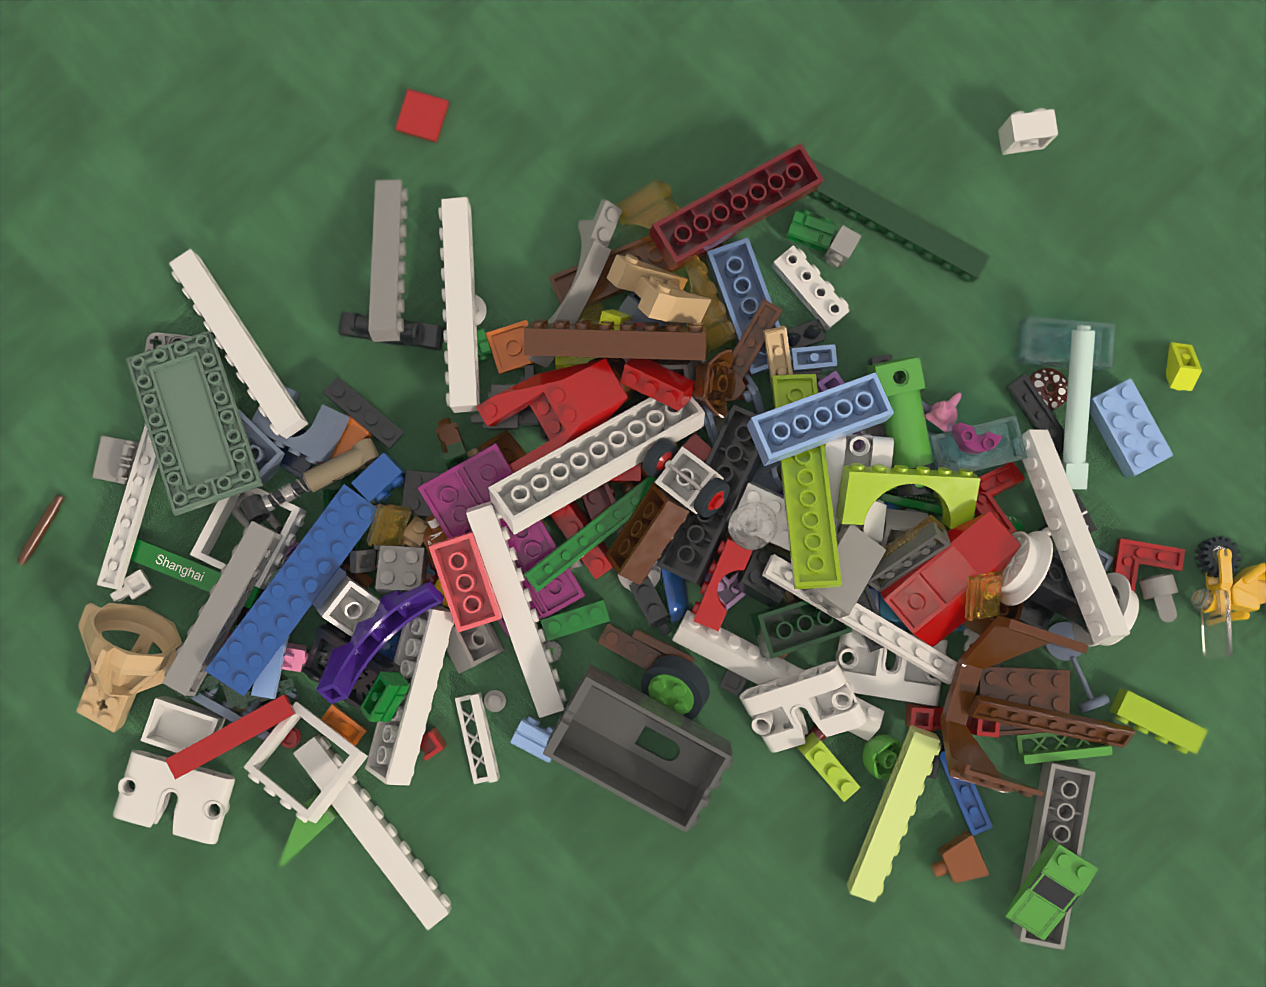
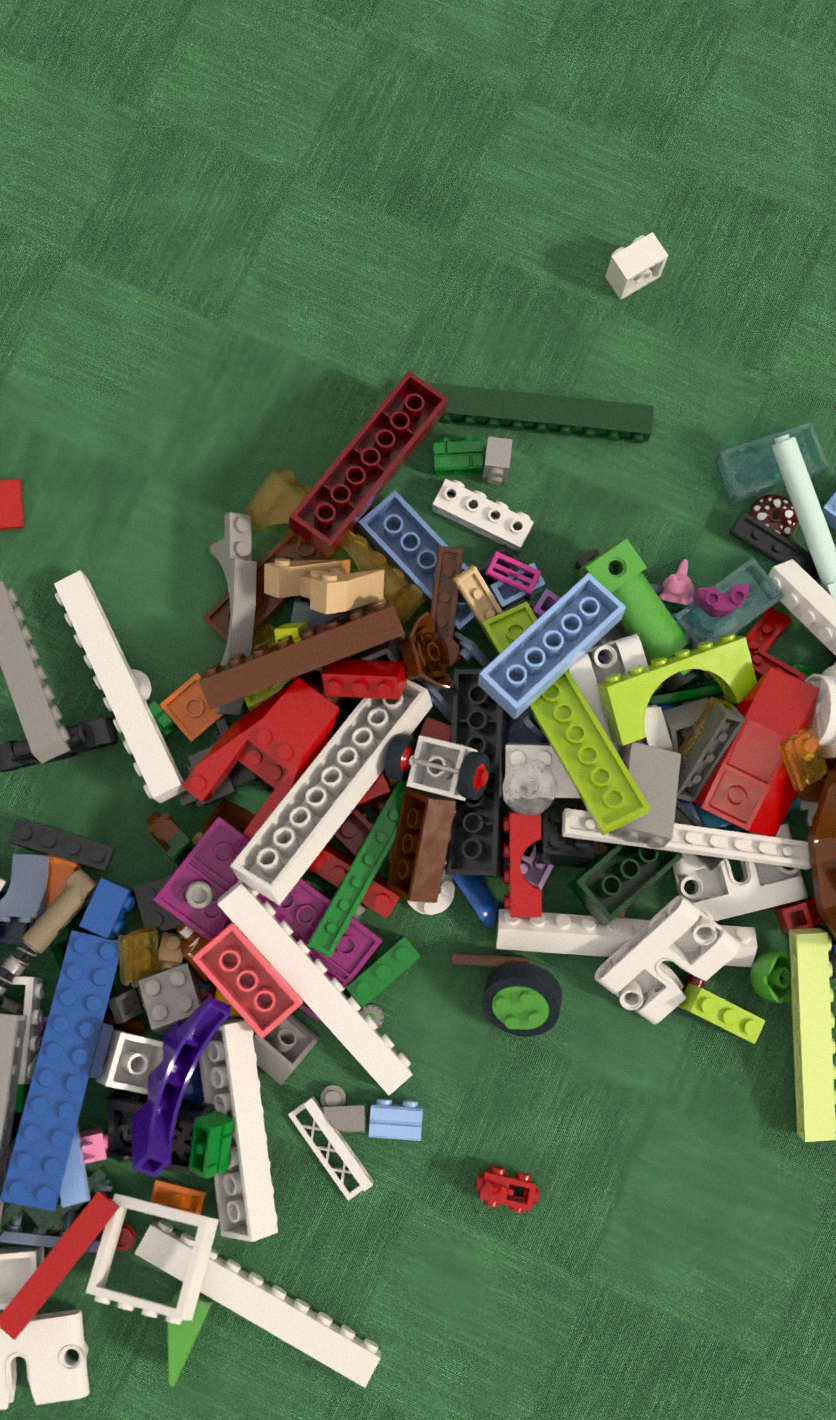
camera: 25 degrees left, 5 degrees down
red panel [420,727,447,761] -> none
dark grey panel [543,664,733,833] -> none
reddish brown plate [597,623,665,670] -> none
black hinge [629,576,670,636] -> none
black plate [719,669,747,696] -> none
none -> light grey tile [186,881,213,908]
none -> light grey brick [323,1105,366,1133]
none -> red brick [475,1166,539,1213]
none -> dark pink tile [485,551,541,596]

